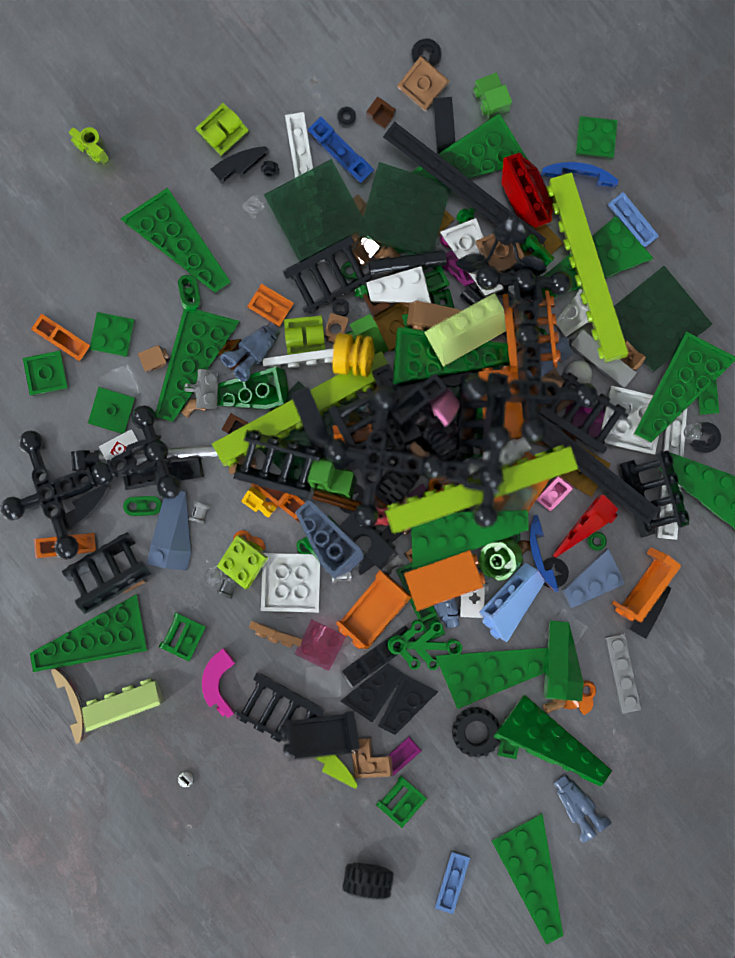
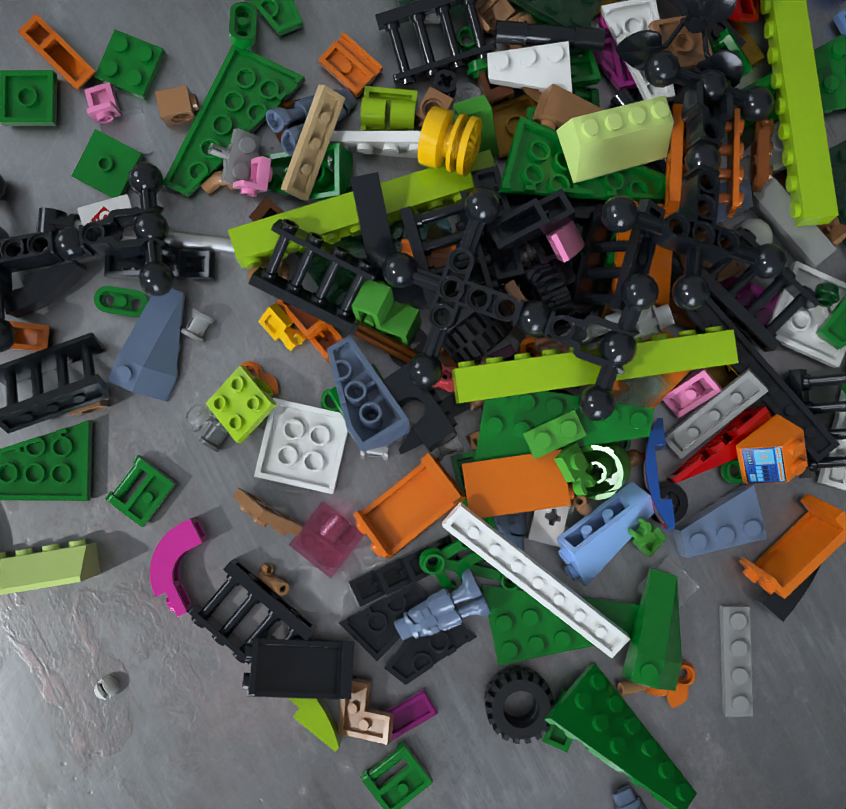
camera: 15 degrees right, 0 degrees up
none -> bright pink bracket [84,82,122,123]
none -> bright pink bracket [233,156,273,197]
none -> medium nougat arm [257,563,289,596]
none -> tan plate [281,85,345,201]
none -> sand blue piece [394,568,492,641]
none -> white plate [442,502,630,658]
none -> bright green plate [522,410,587,459]
none -> bright green plate [554,442,595,496]
none -> medium nougat arm [572,495,593,516]
none -> bright green plate [628,517,667,558]
none -> light grey plate [665,368,769,459]
none -> orange slope [736,414,808,484]
none -> dark orange hinge [750,119,775,192]
none -> dark green plate [814,283,840,307]

